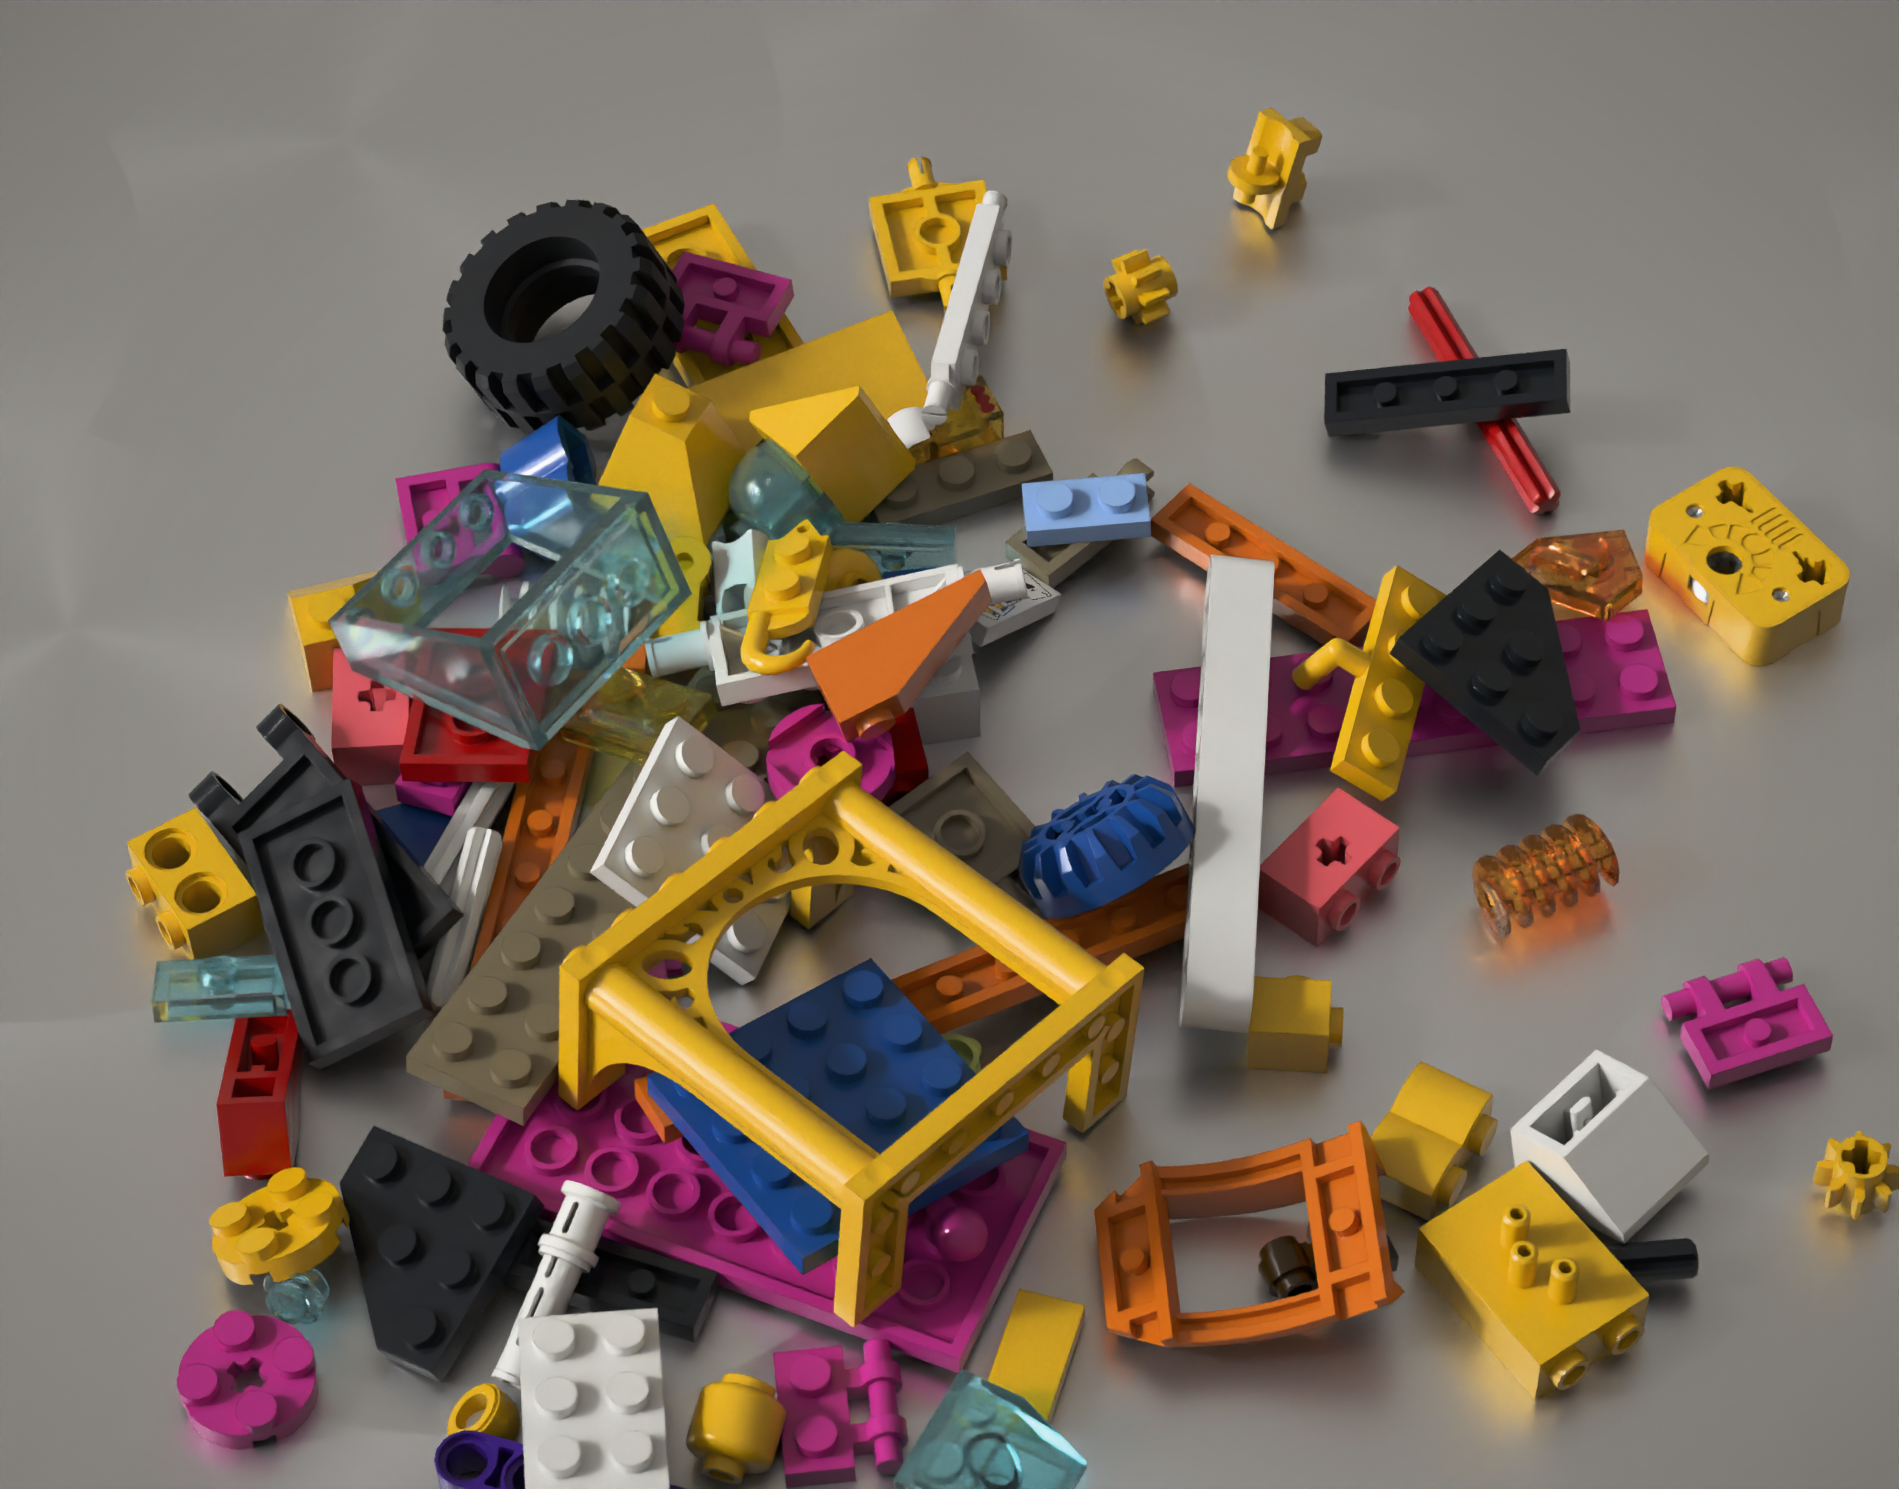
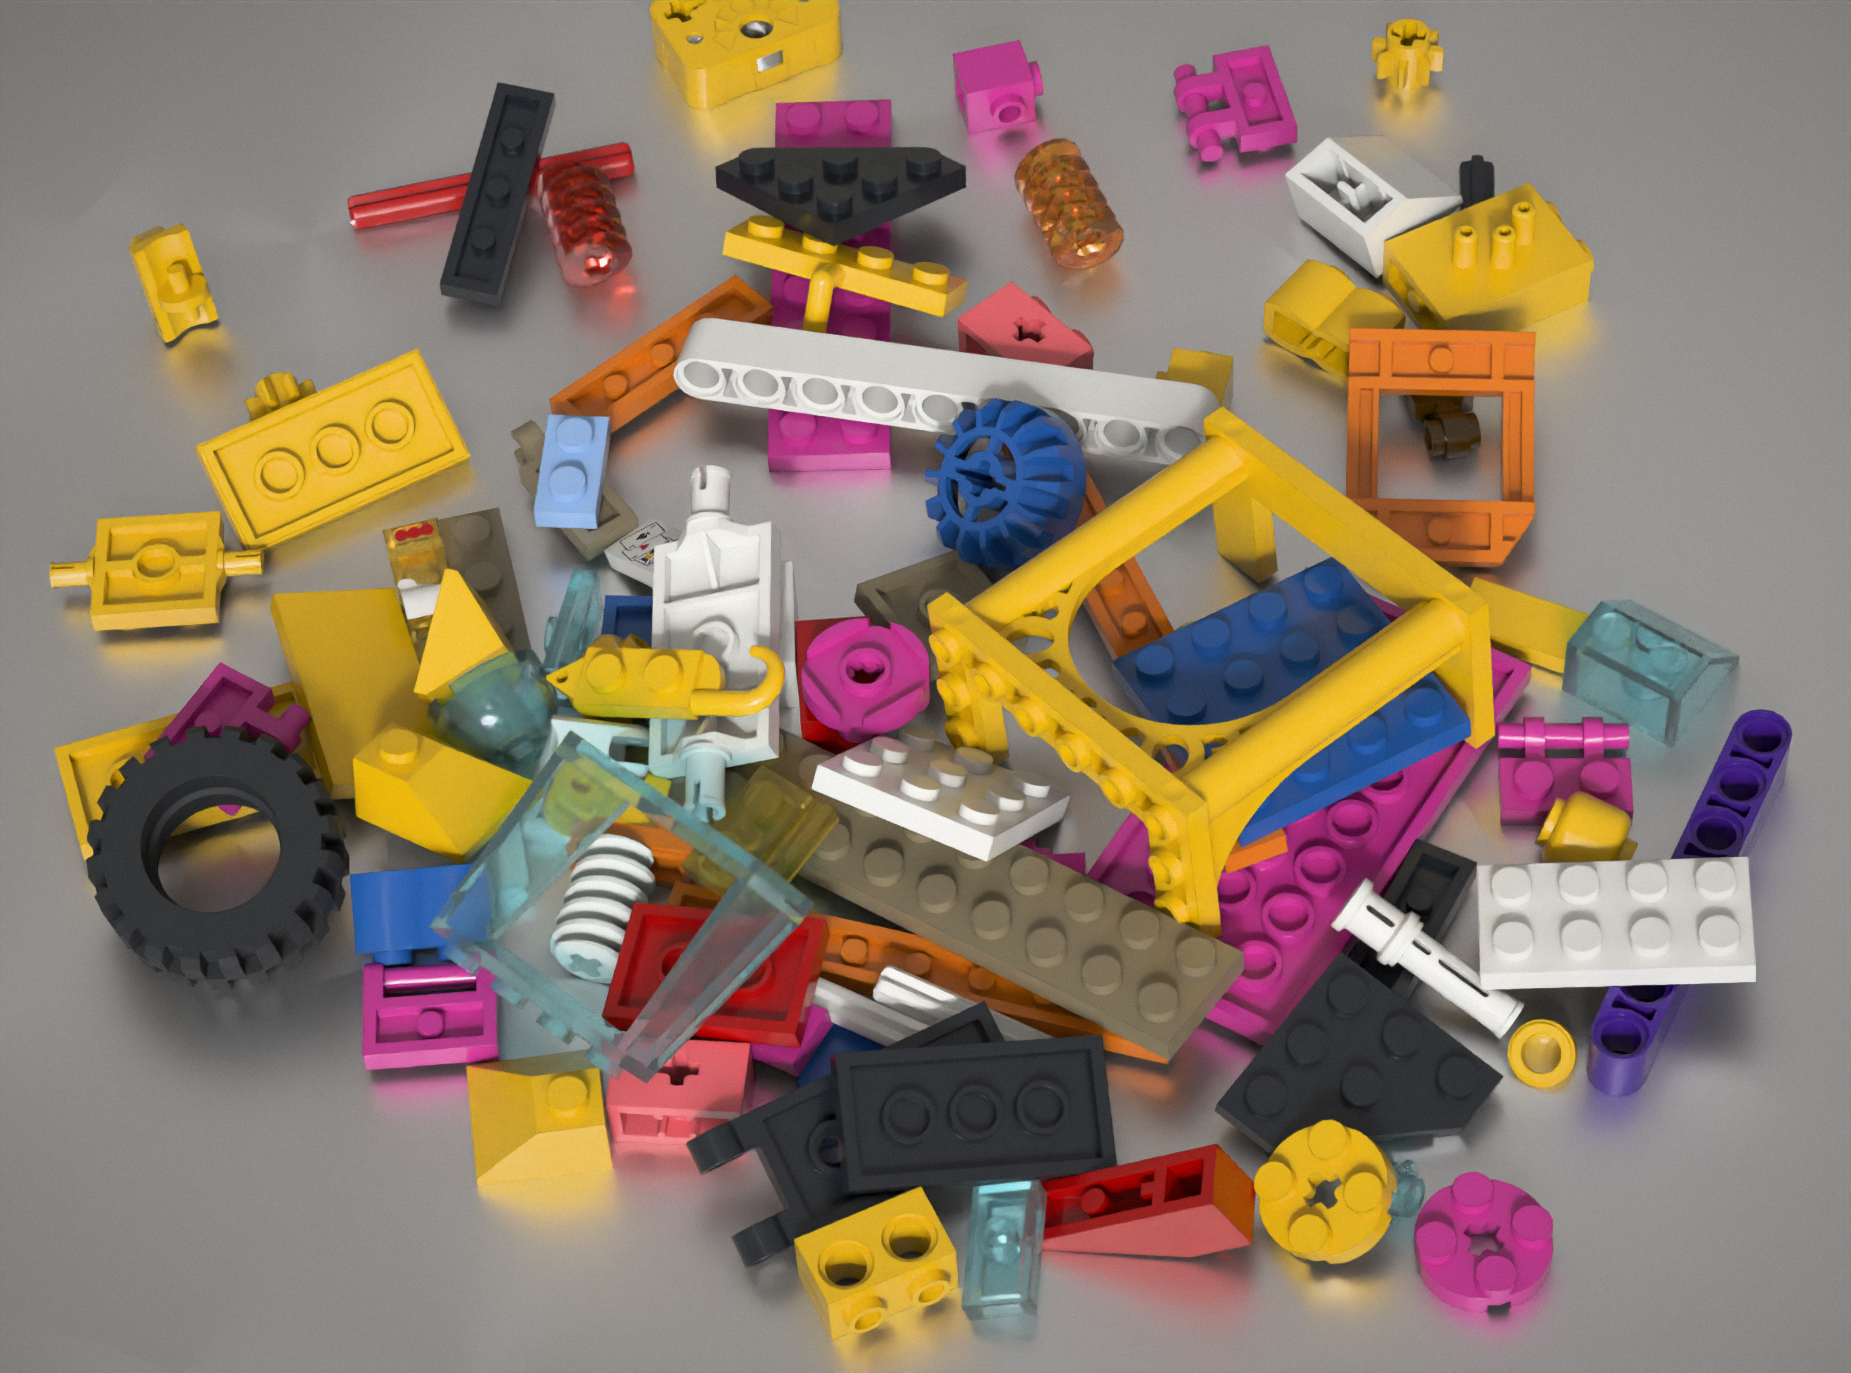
camera: 80 degrees left, 0 degrees up
orange slope [805,570,992,742] -> none
white plate [921,190,1012,425] -> none
clear orange plate [1511,530,1643,621] -> none
none -> yellow tile [195,348,471,553]
none -> clear red piece [535,162,632,288]
none -> dark pink brick [953,40,1043,134]

